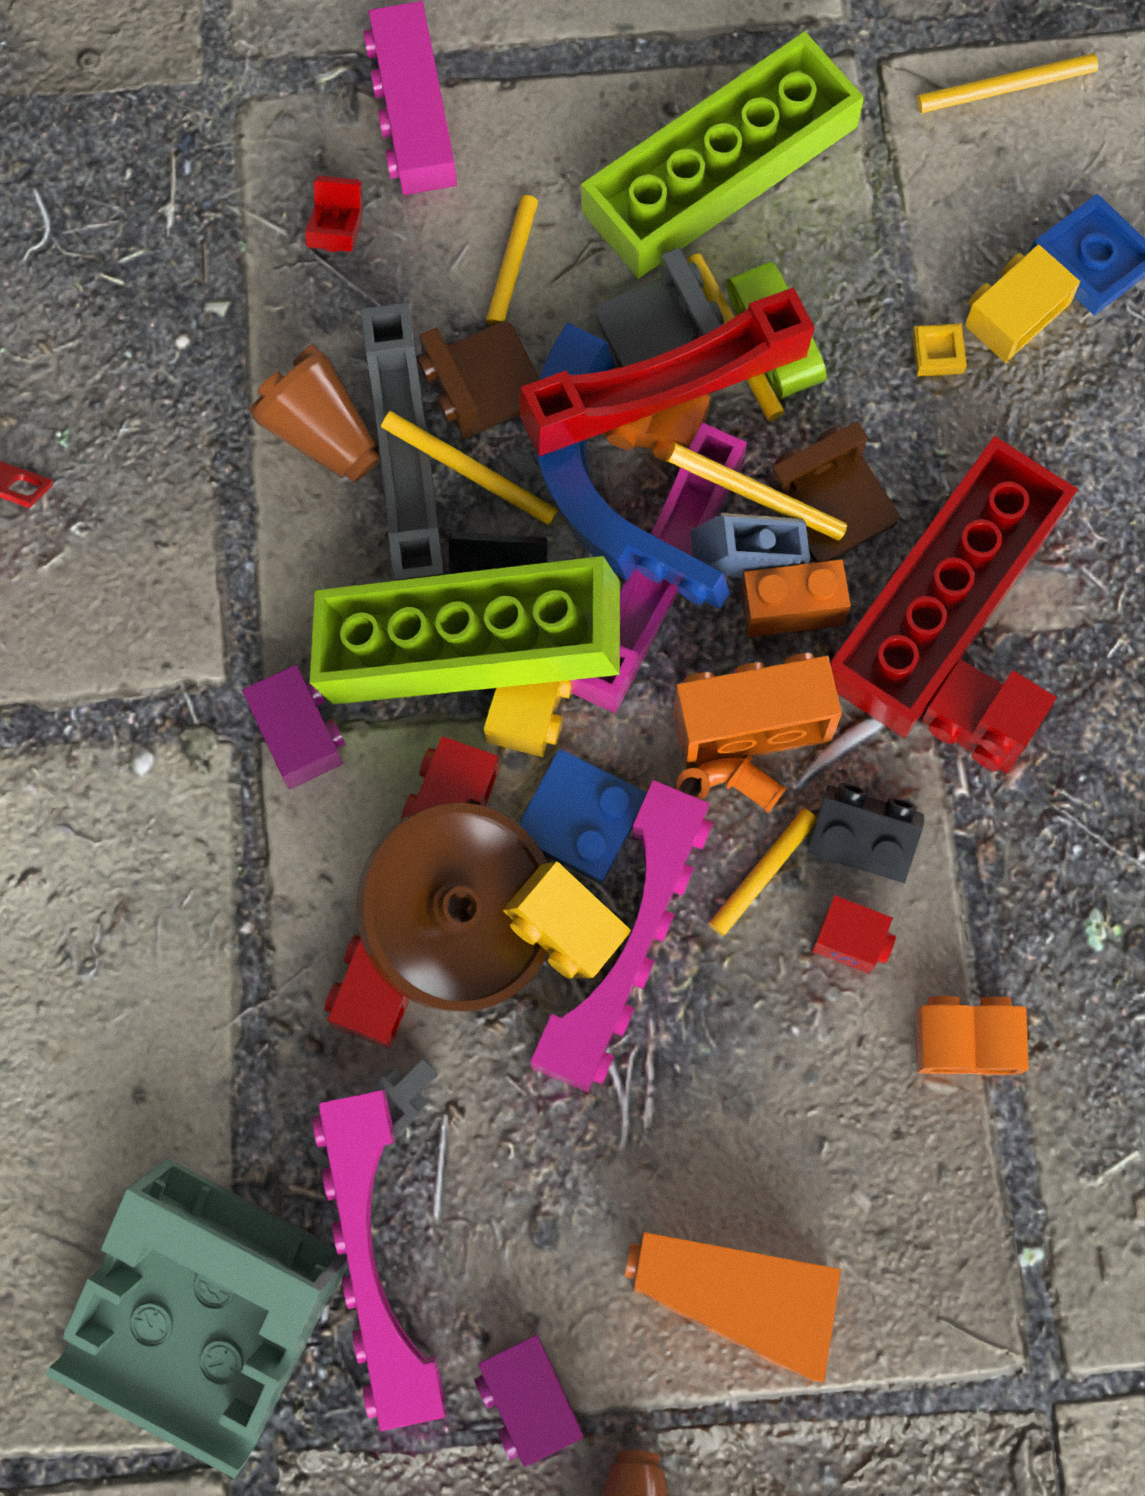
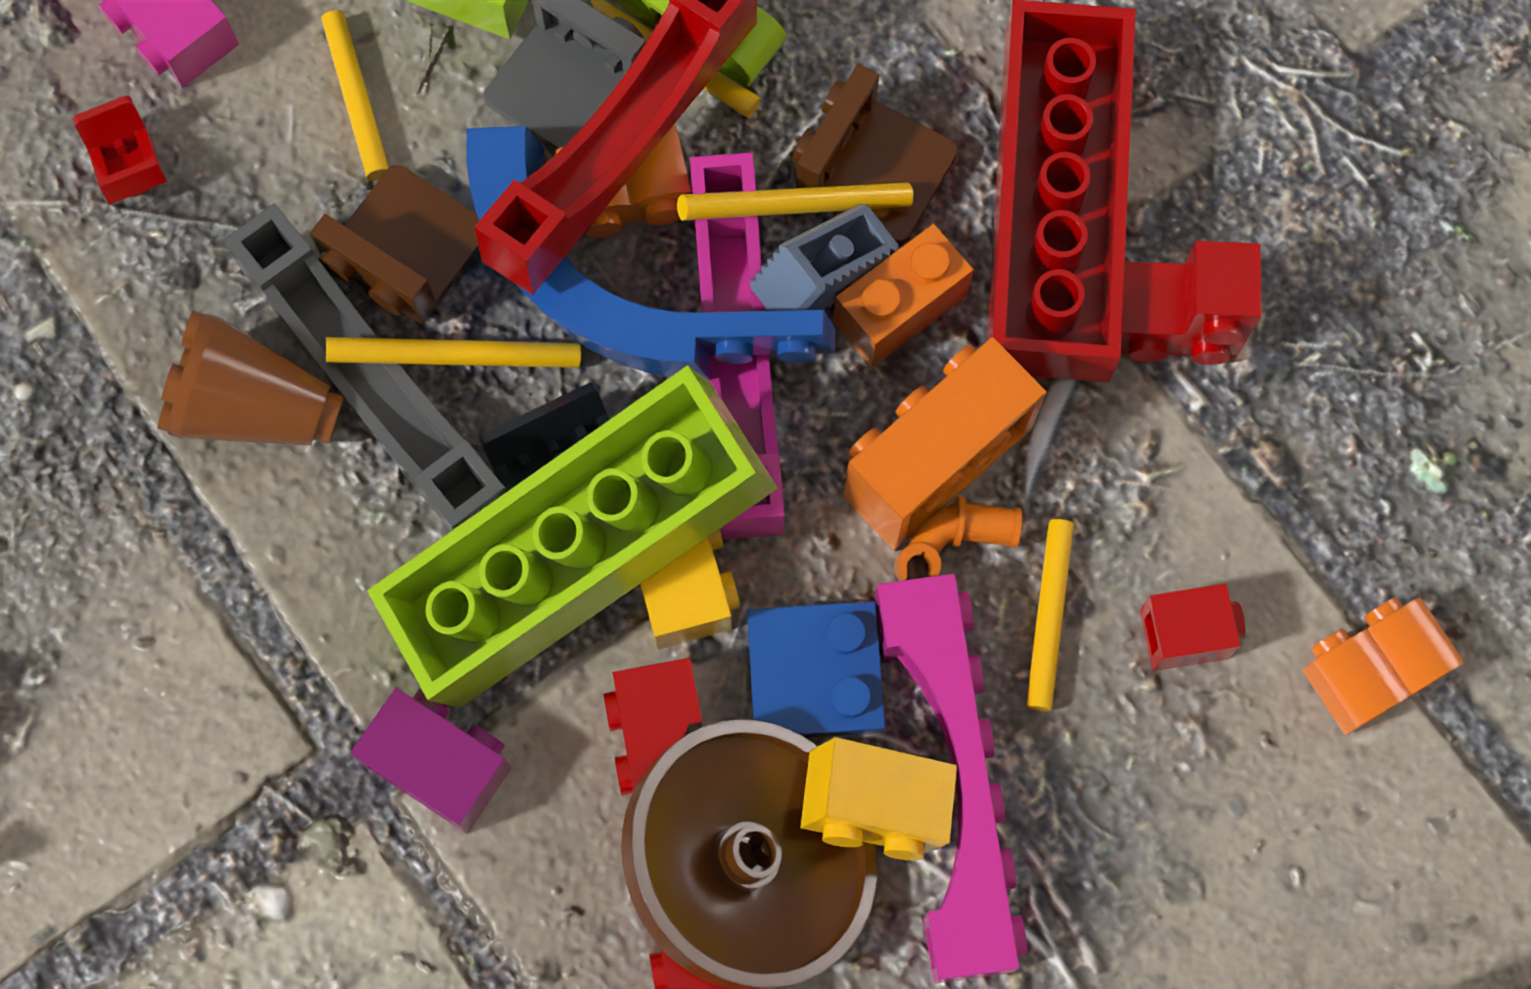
camera: 35 degrees left, 0 degrees up
black bracket [807,783,924,883] -> none

